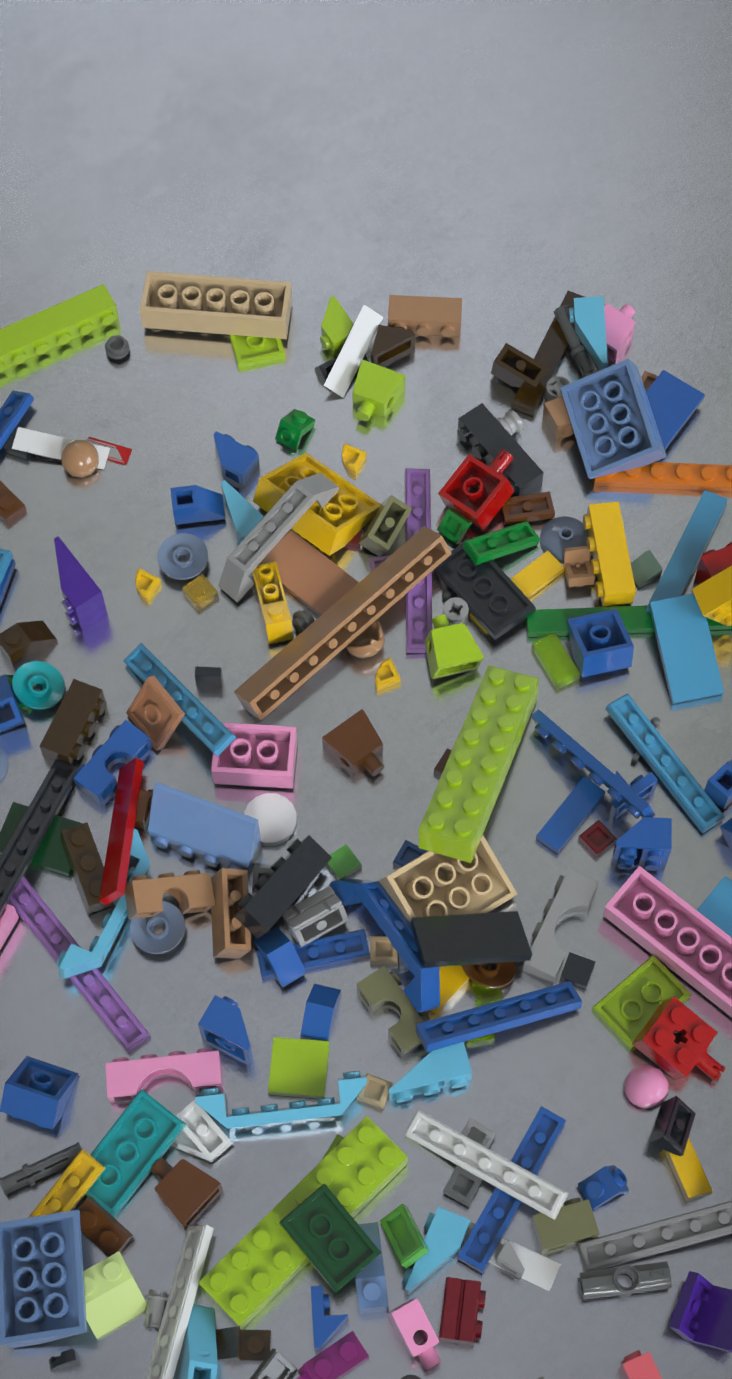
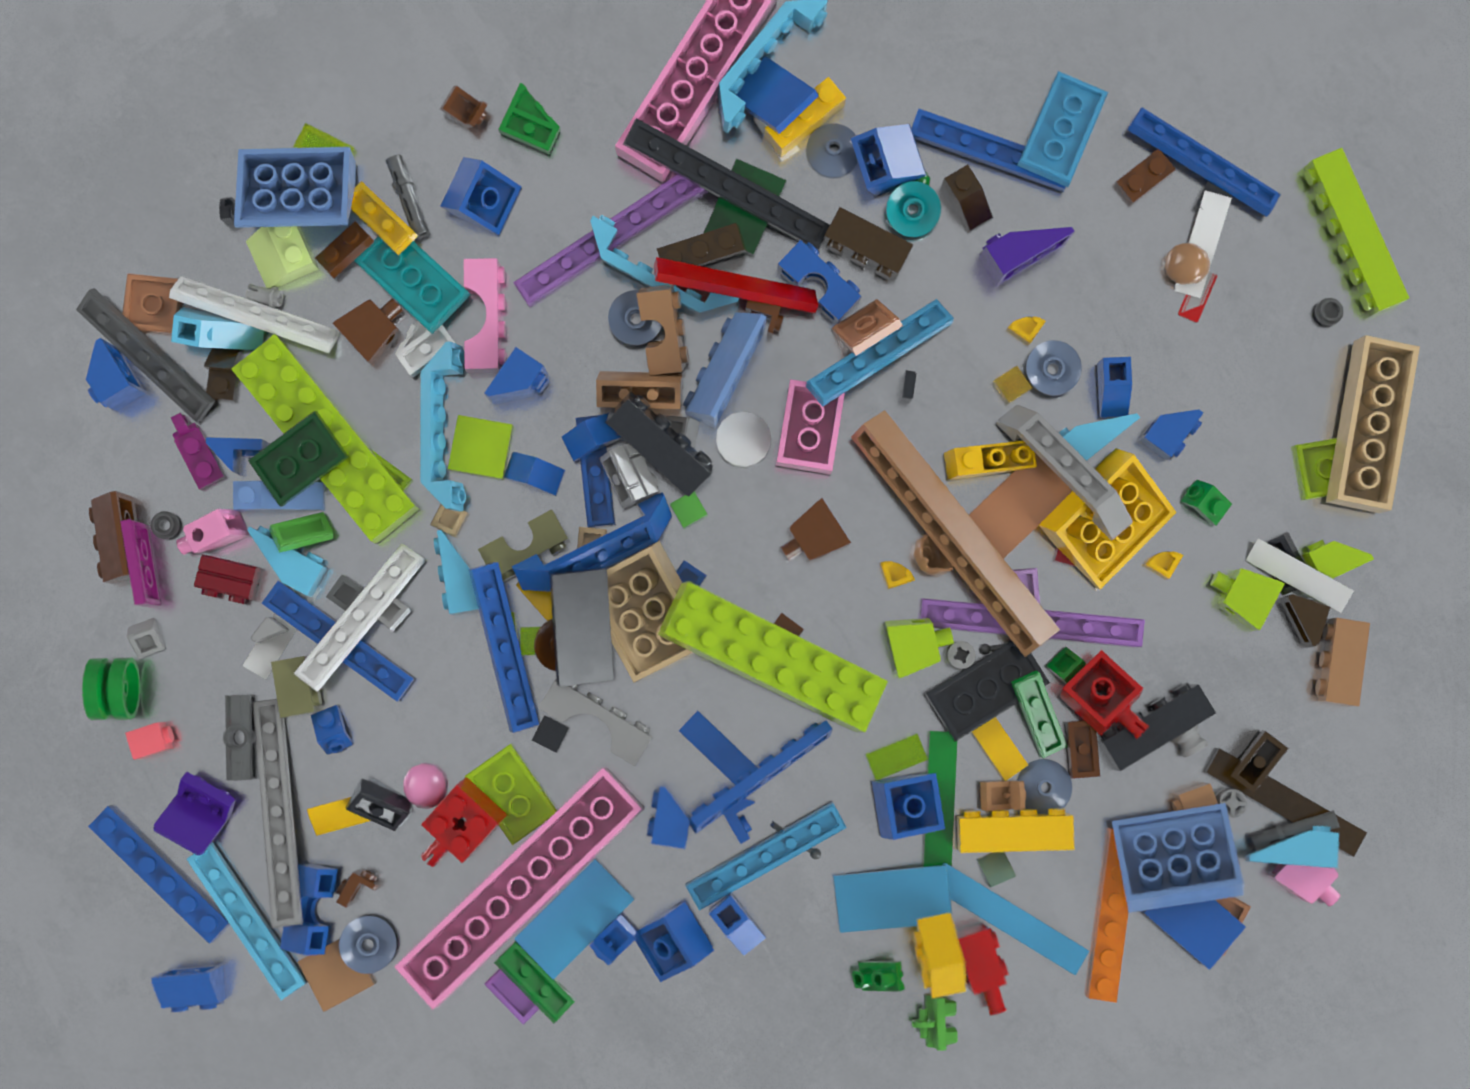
camera: 90 degrees right, 20 degrees up
dark grey plate [292,610,315,633] -> none
olive brick [359,495,412,556] -> none
dark red tile [578,820,617,858] -> none

